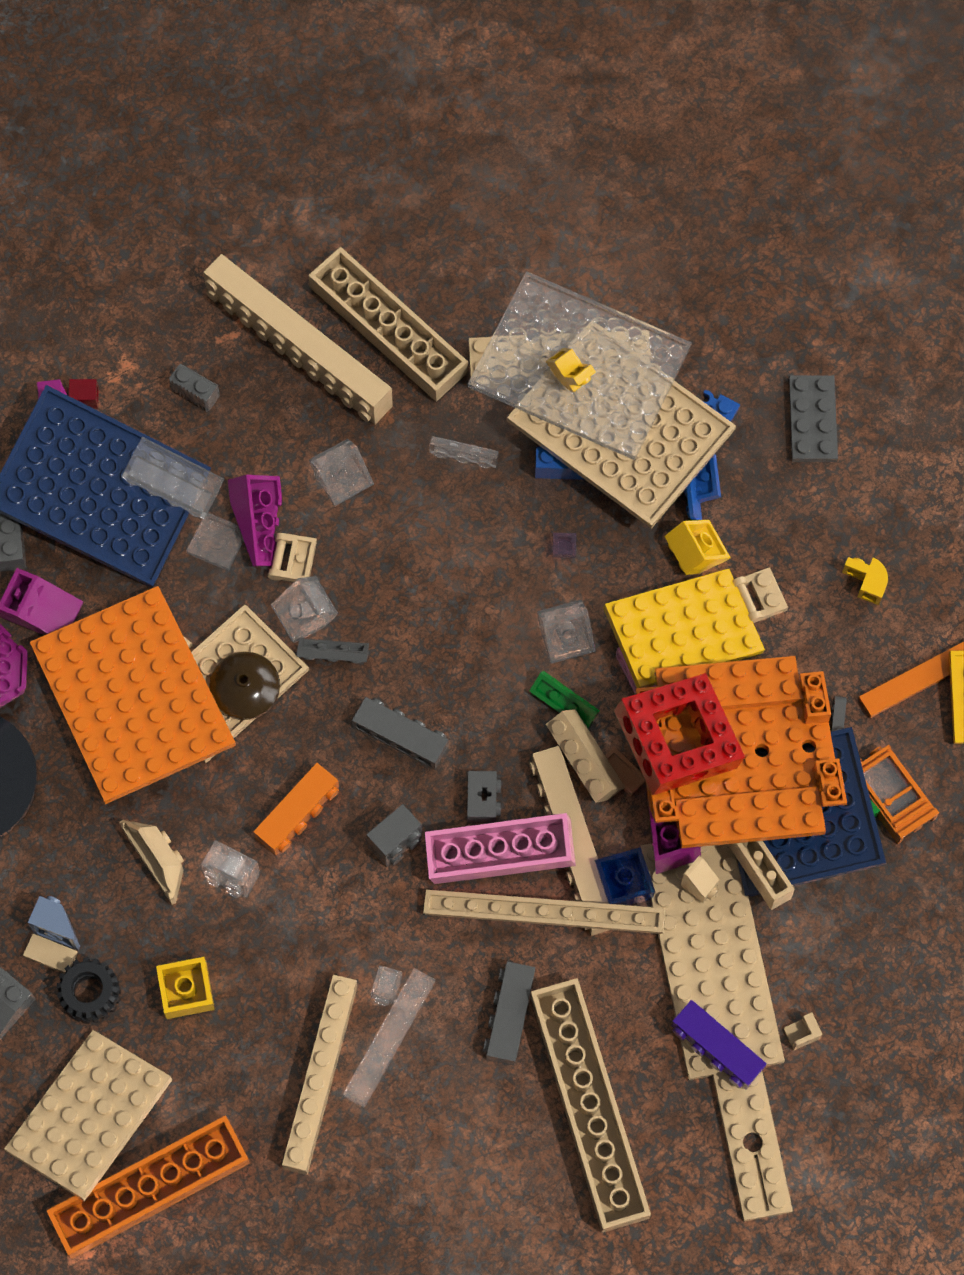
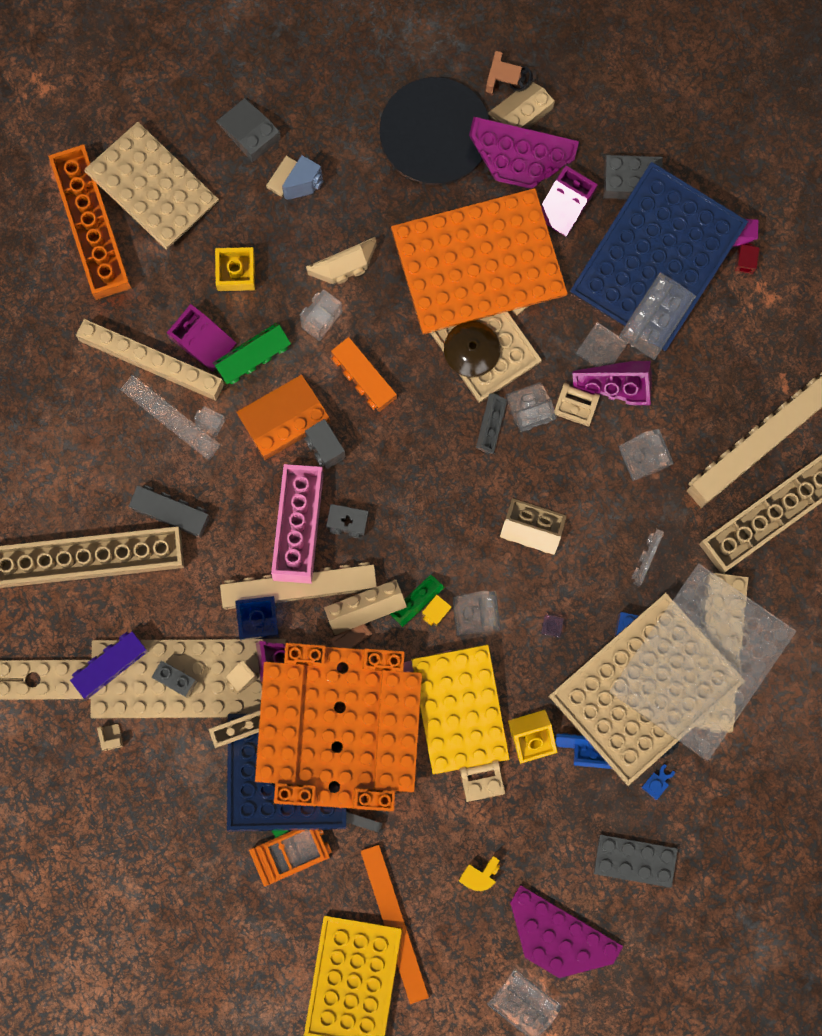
camera: 100 degrees right, 10 degrees up
black tyre [56,958,121,1024] -> none
dark grey brick [169,363,220,412] -> none
dark grey brick [352,697,449,770] -> none
tan plate [423,890,666,934] -> none
yellow brick [546,348,595,392] -> none
red brick [614,673,745,795] -> none
none -> dark grey brick [151,660,198,698]
none -> magenta slope [167,304,237,372]
none -> green brick [213,323,291,384]
none -> orange slope [236,374,330,460]
none -> yellow brick [422,595,452,627]
none -> tan slope [500,498,567,555]
none -> magenta plate [510,885,623,978]

